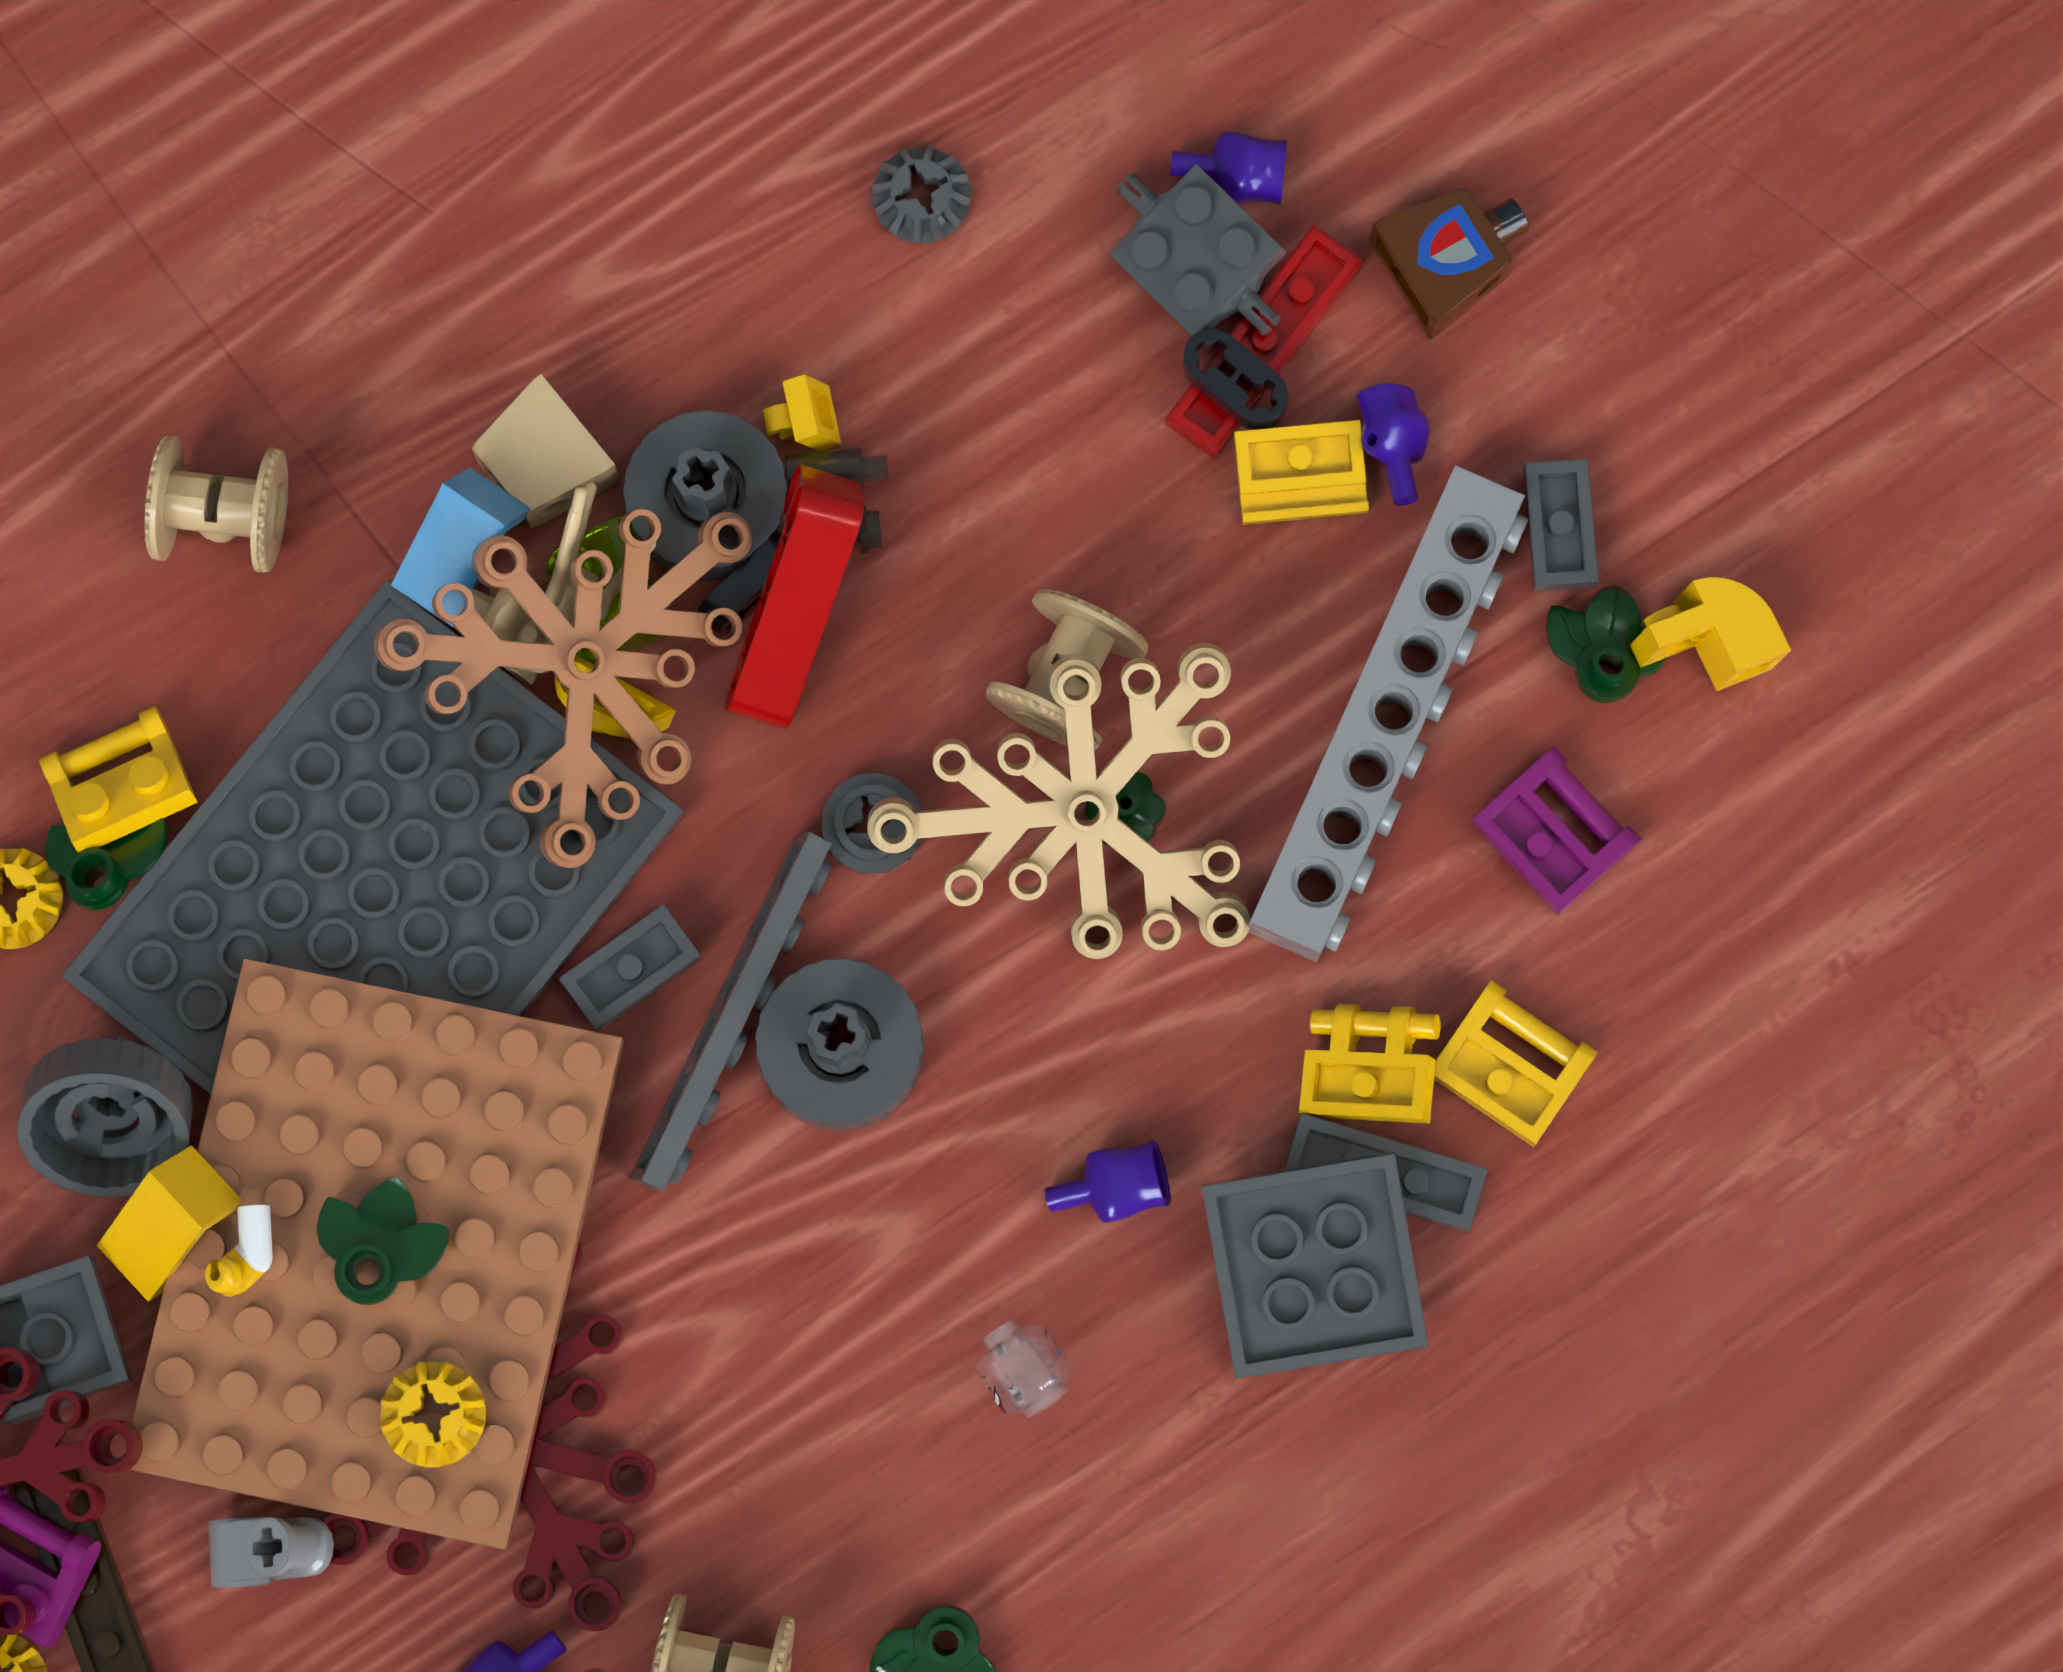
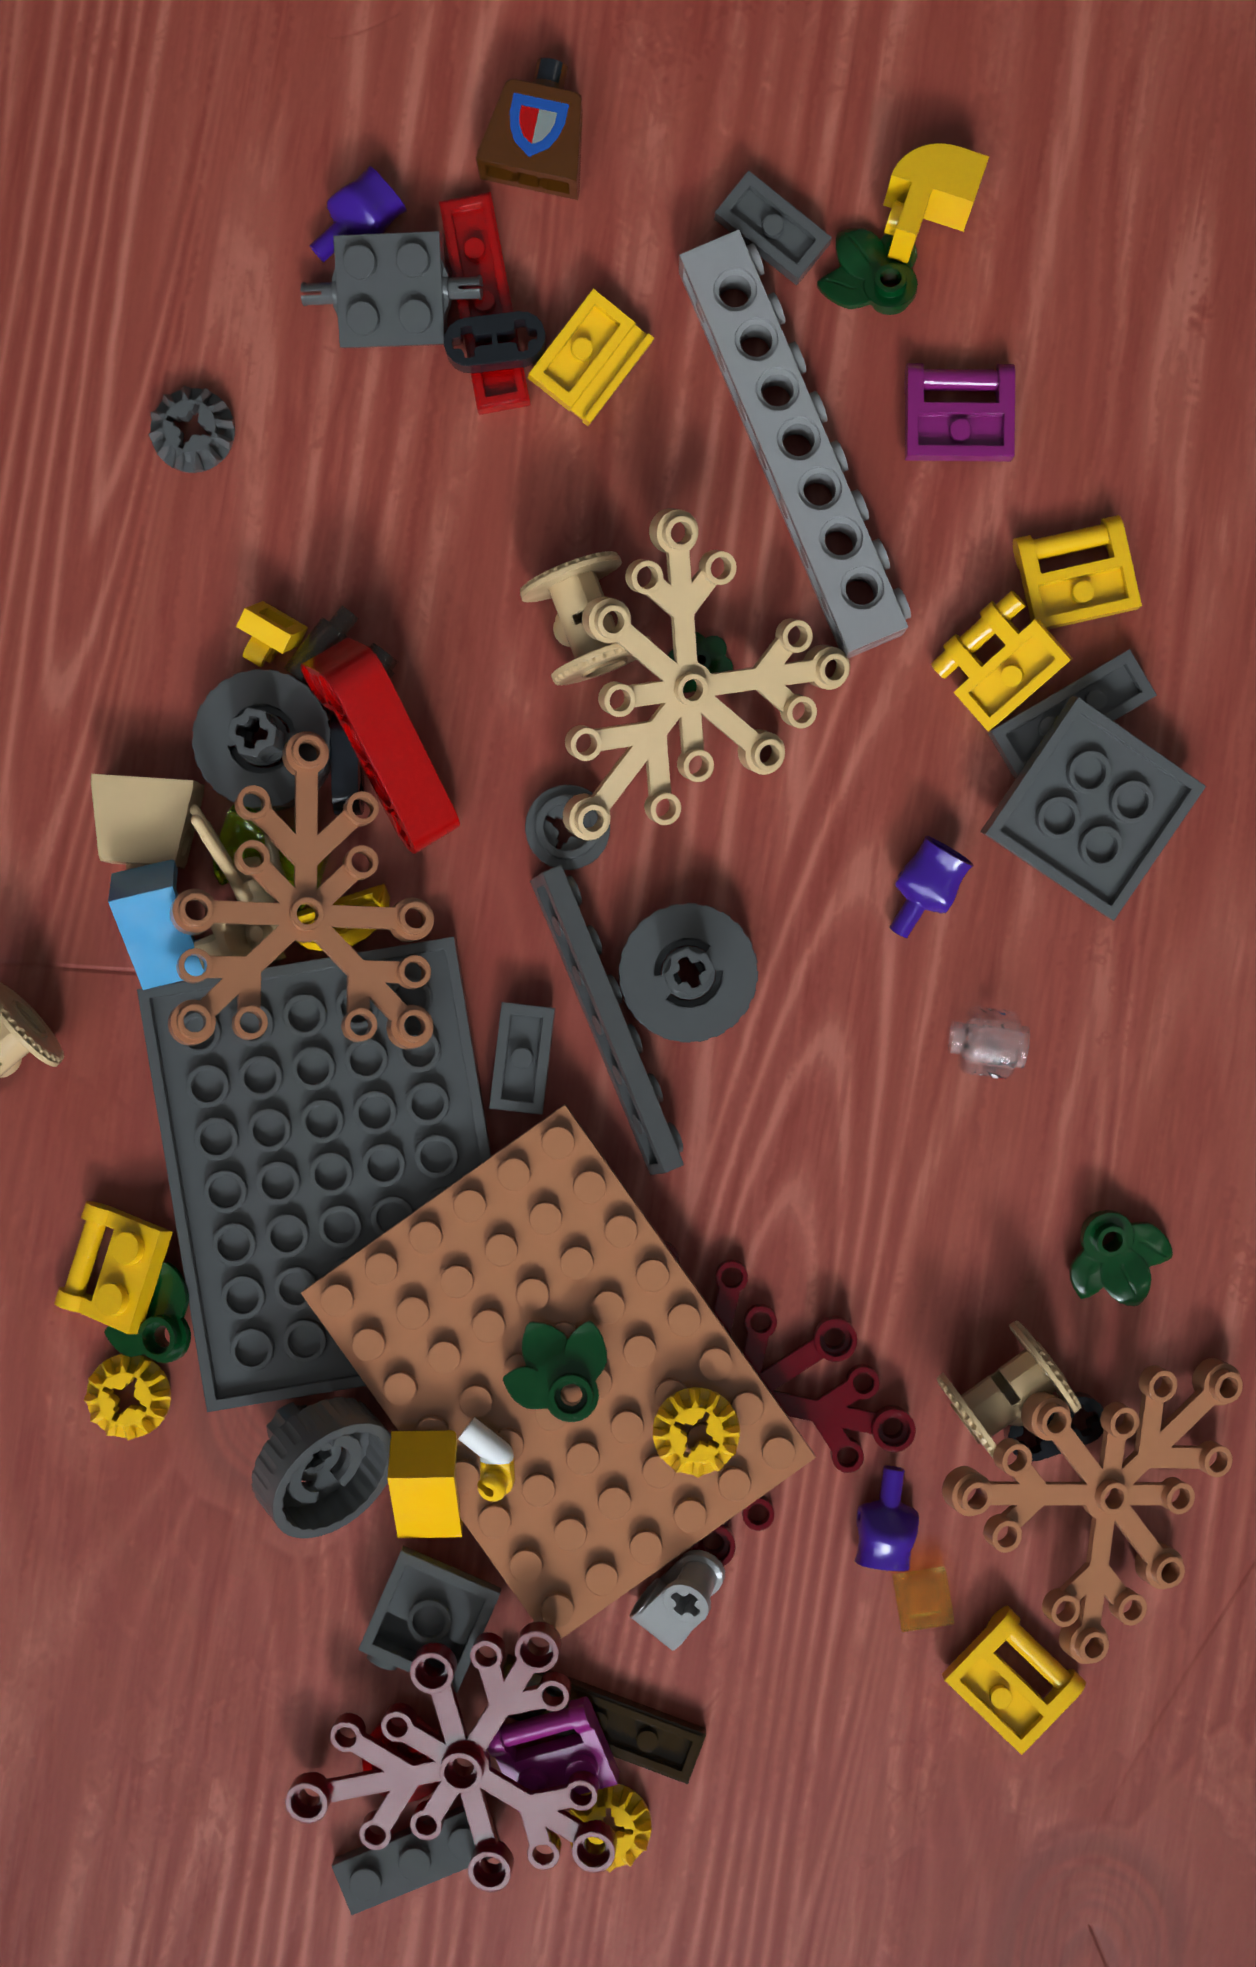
camera: 50 degrees left, 10 degrees up
dark purple piece [1356,384,1430,506] -> none

